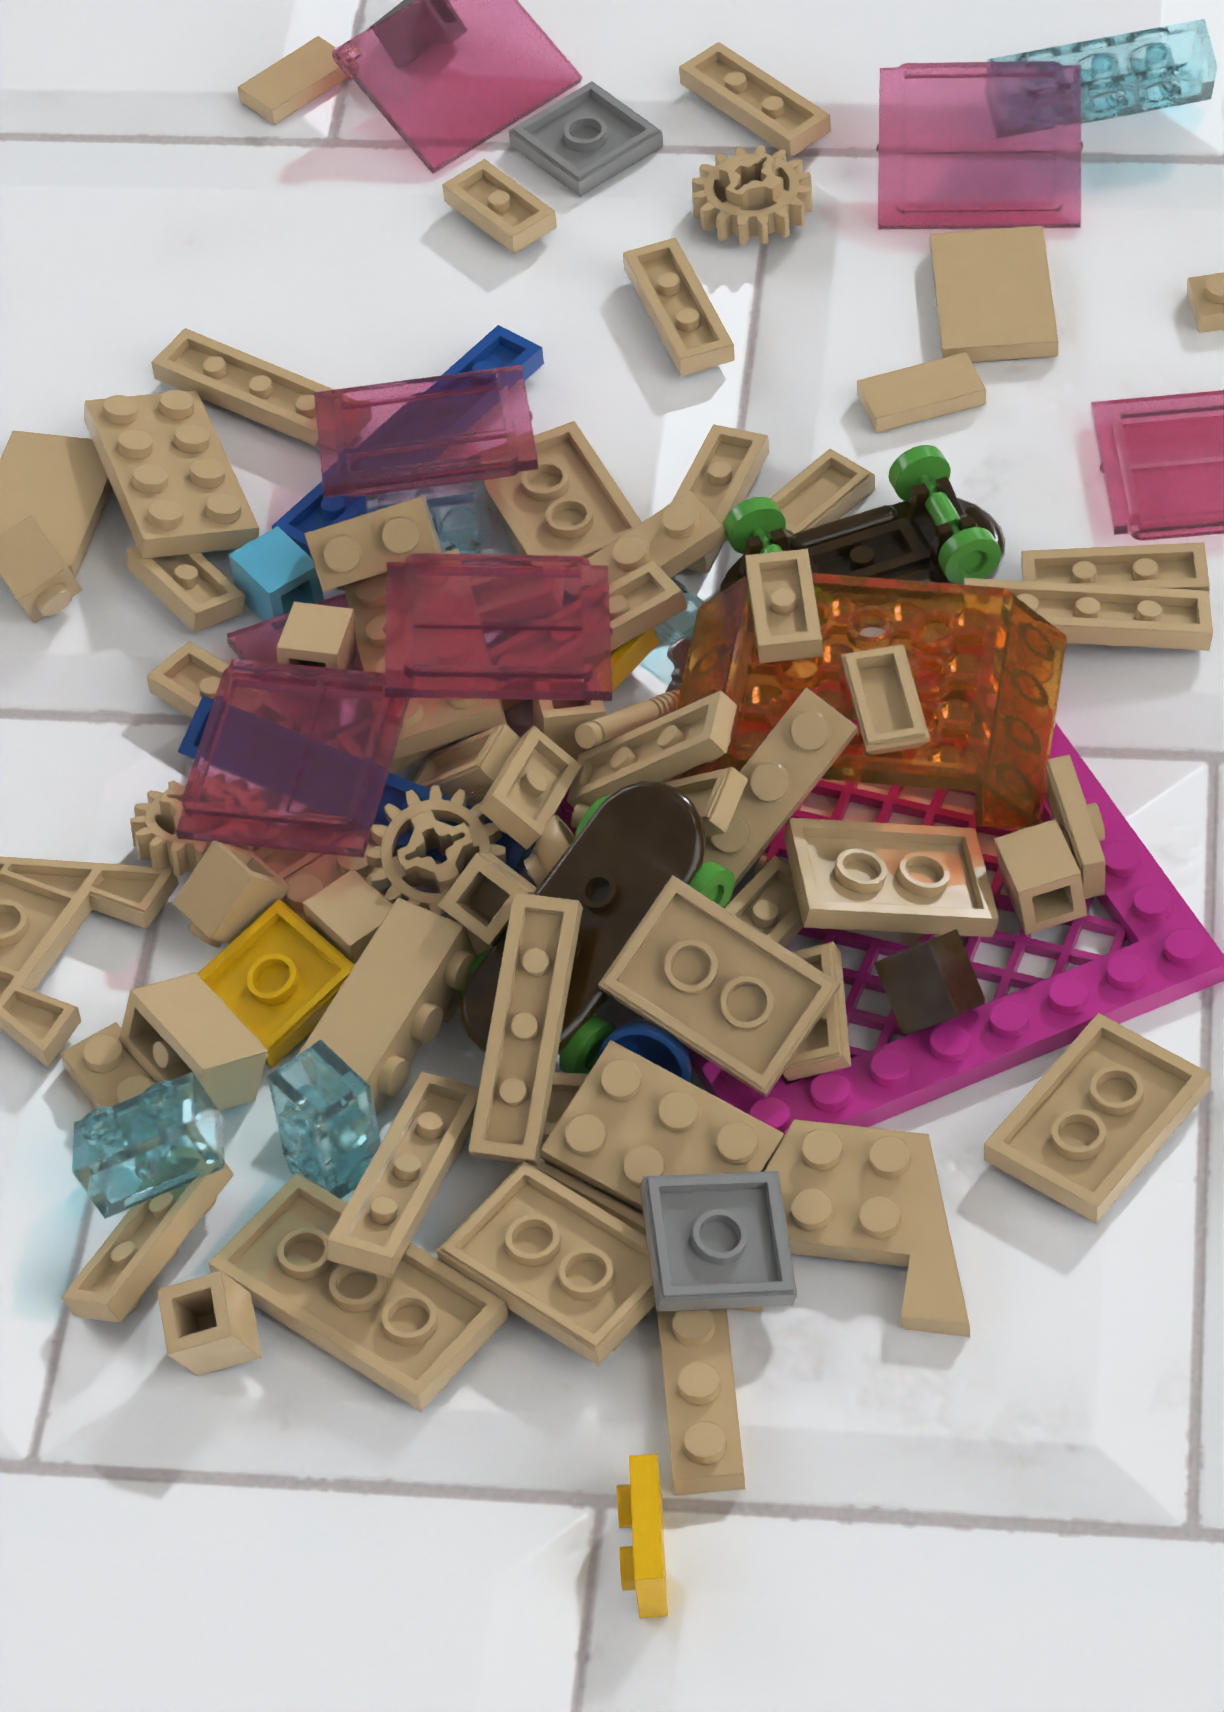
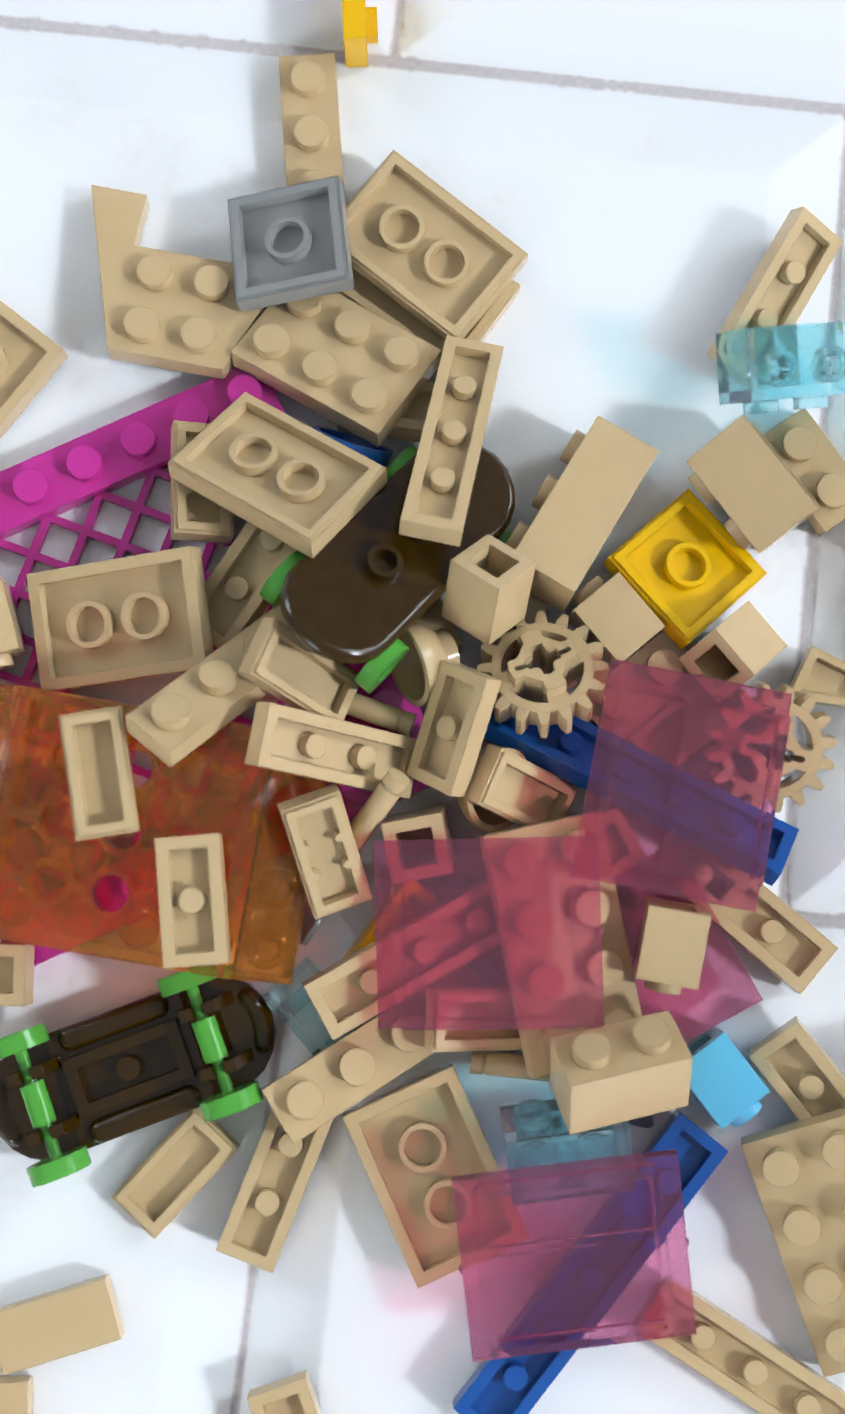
camera: 175 degrees right, 35 degrees up
tan brick [157,1271,262,1376] -> none
tan plate [208,1173,509,1412] -> none
clear light blue brick [267,1039,381,1199] -> none
tan plate [326,1071,479,1278] -> none
dark brown panel [874,929,985,1035] -> none
none -> tan plate [276,783,373,920]

